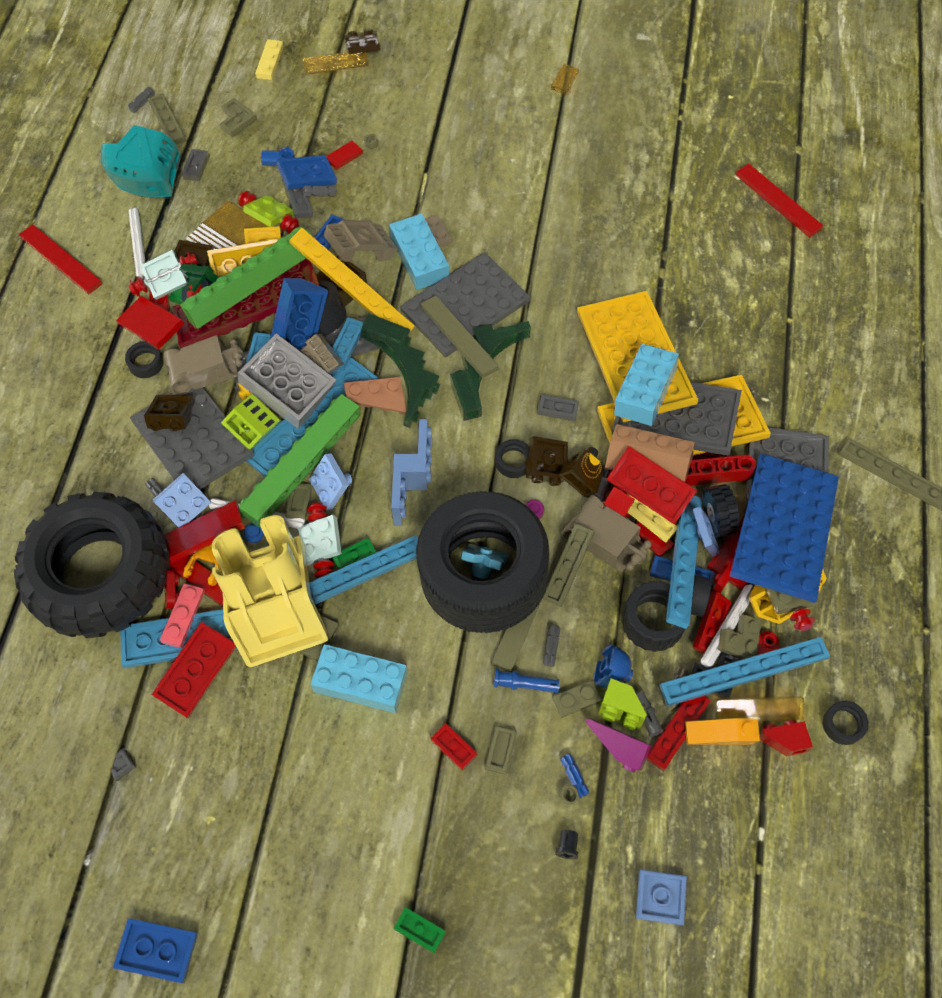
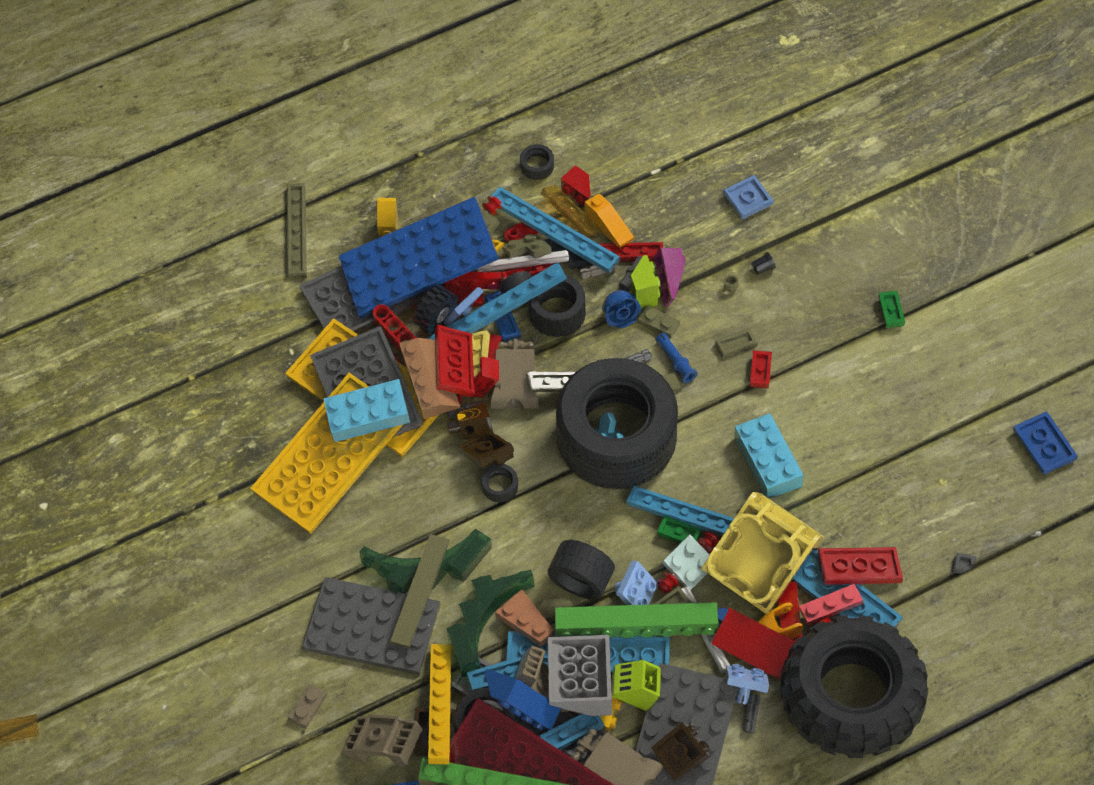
camera: 125 degrees left, 5 degrees down
medium azure brick [389,213,449,290] -> none
medium blue bracket [392,419,432,526] -> none
magenta tile [525,500,544,519] -> none
dark grey plate [538,395,579,421] -> none
blue axle [561,754,589,798] -> none
red tile [736,163,824,238] -> none
none -> yellow slope [377,198,399,237]
none -> black tyre [547,539,615,599]

